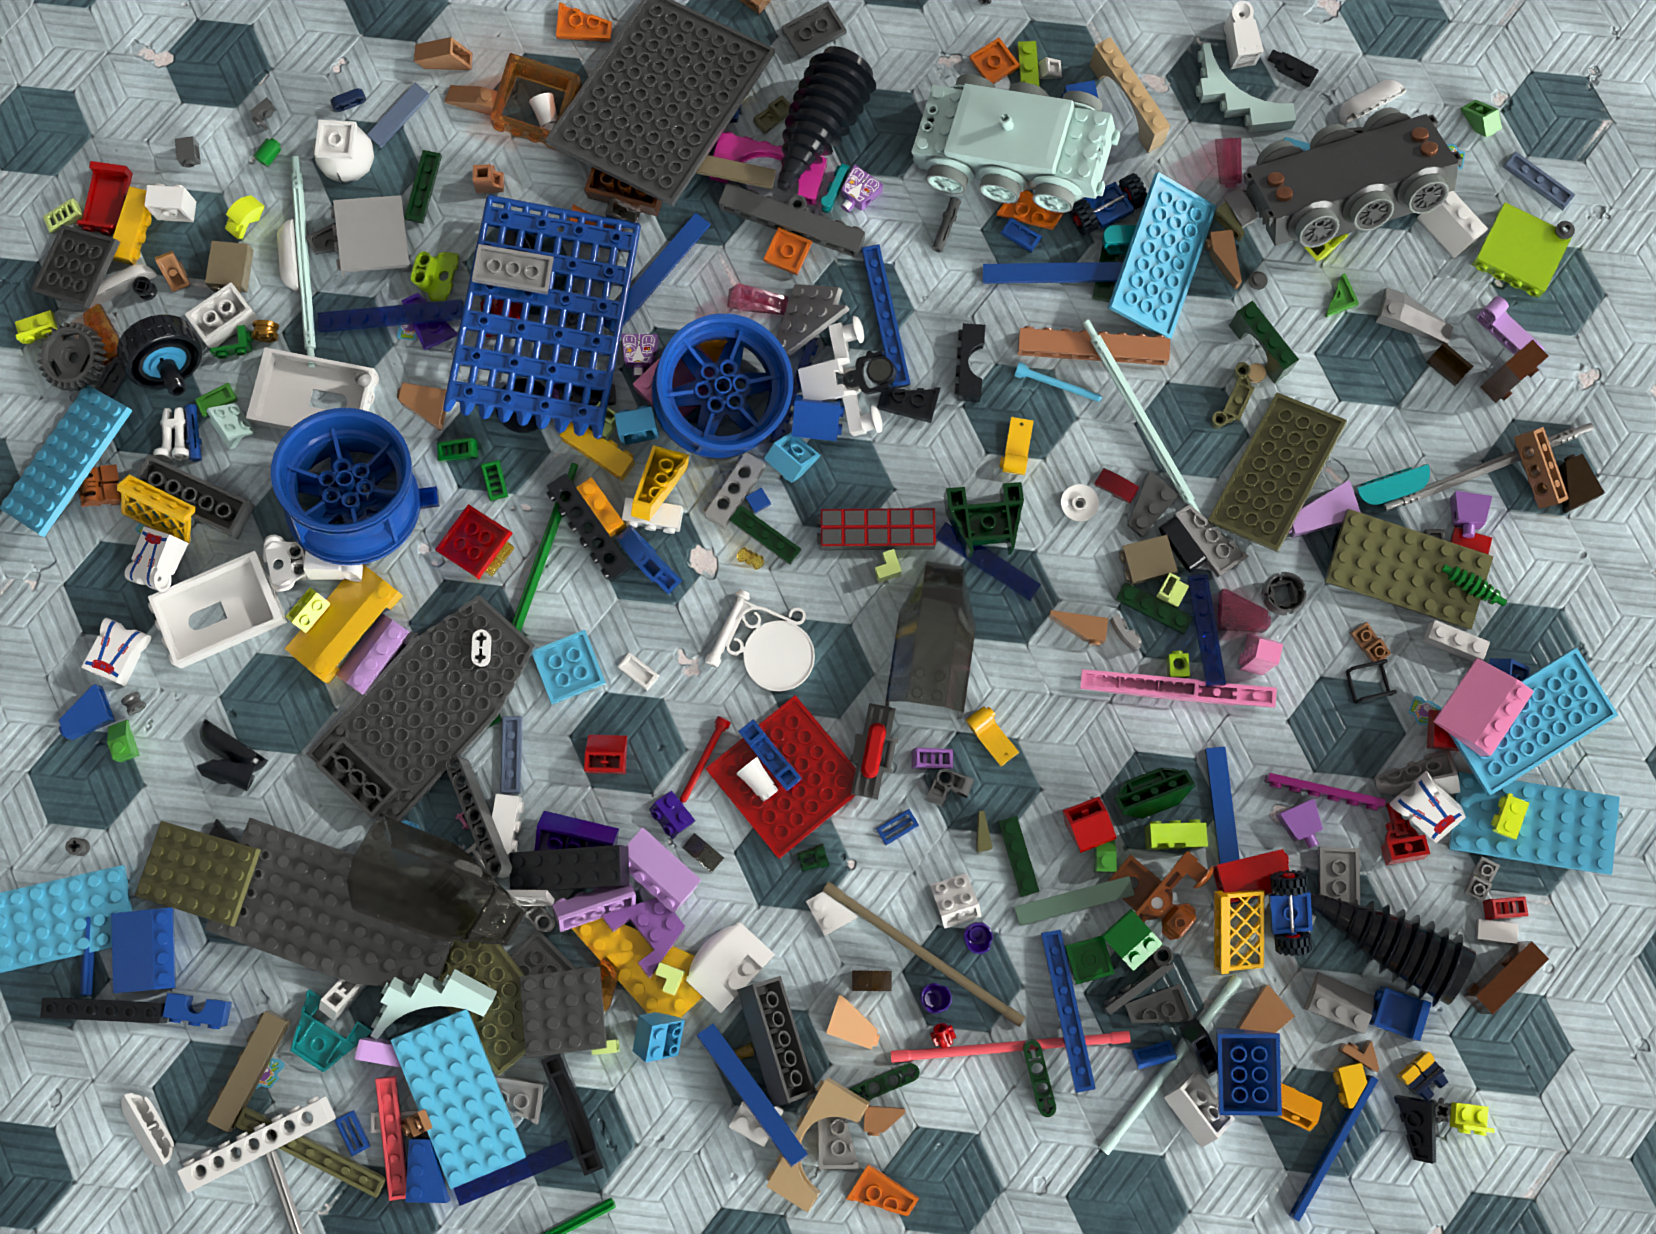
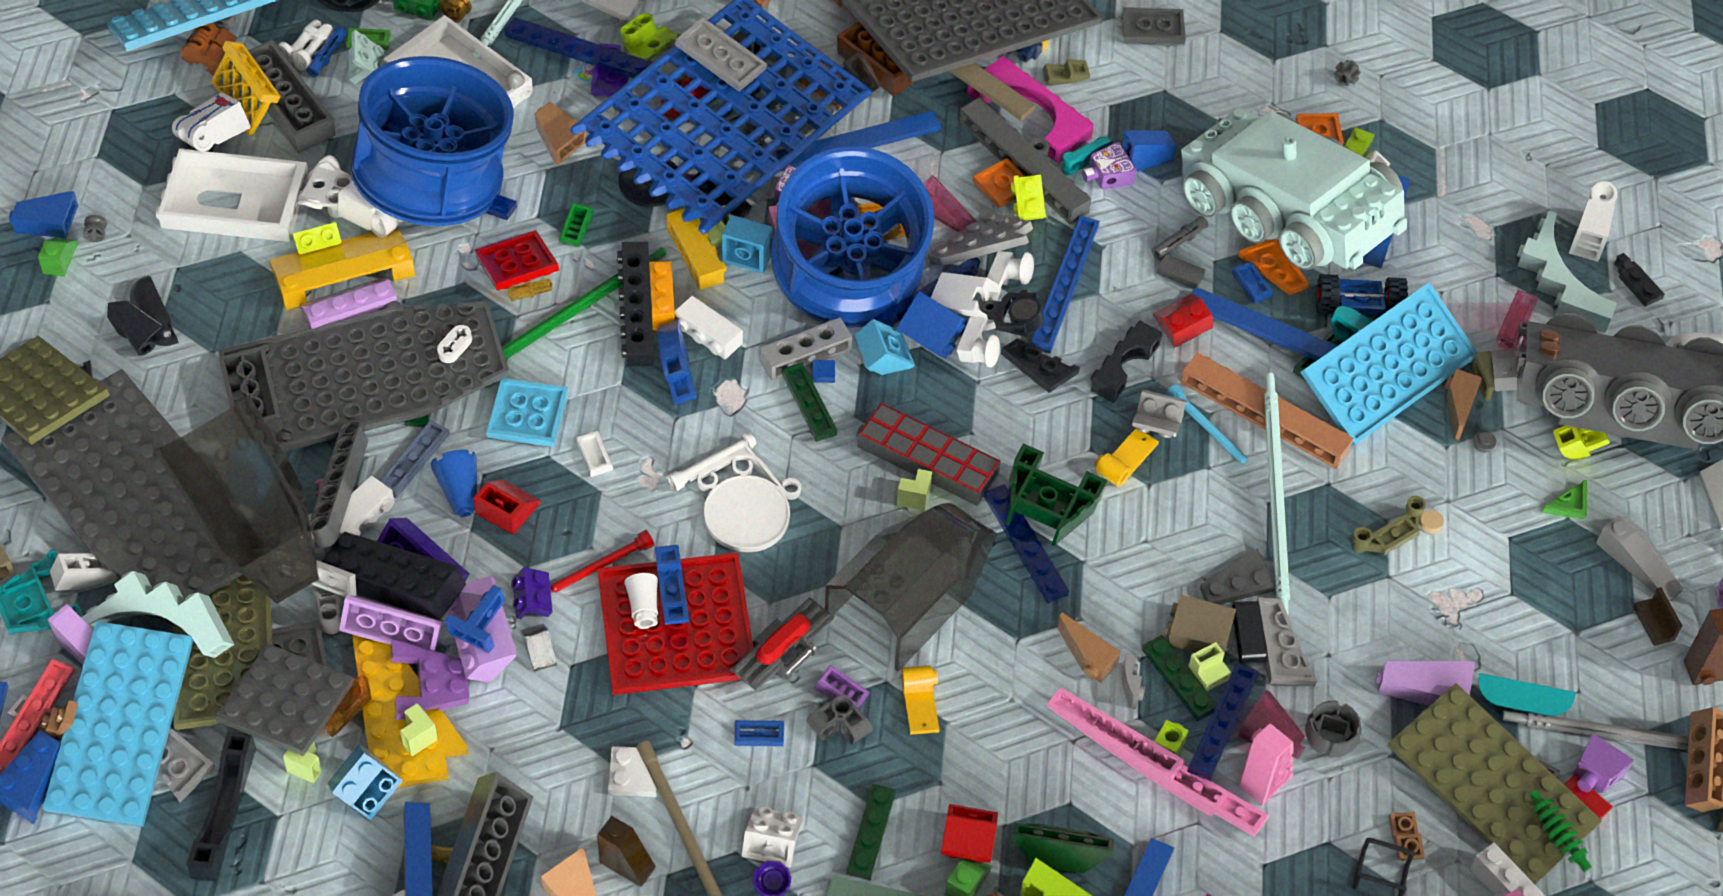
camera: 25 degrees right, 25 degrees down
white piece [82,618,151,687] -> none
green slope [437,437,479,461] -> none
clear blue plate [453,1139,574,1206] -> none
yellow wedge [631,445,690,521] -> none
white slope [686,922,775,1013] -> none
clear yellow piece [737,547,764,570] -> none
black cone [777,46,876,191] -> none
dark green piece [797,843,829,872] -> none
olive slope [976,811,993,853] -> none
white dish [1061,484,1099,522] -> none
tan arch [1089,37,1170,153] -> none
dark red slope [1094,468,1139,504] -> none
olive plate [1208,392,1347,552] -> none
dark green arch [1229,300,1299,384] -> none
none -> blue cone [430,449,477,517]
none -> blue bracket [445,585,505,653]
none -> neon yellow bracket [1011,175,1046,221]
none -> blue slope [1122,130,1177,172]
none -> light grey bracket [1132,390,1187,438]
none -> red slope [1153,294,1213,348]
none -> dark grey tile [1157,254,1206,289]

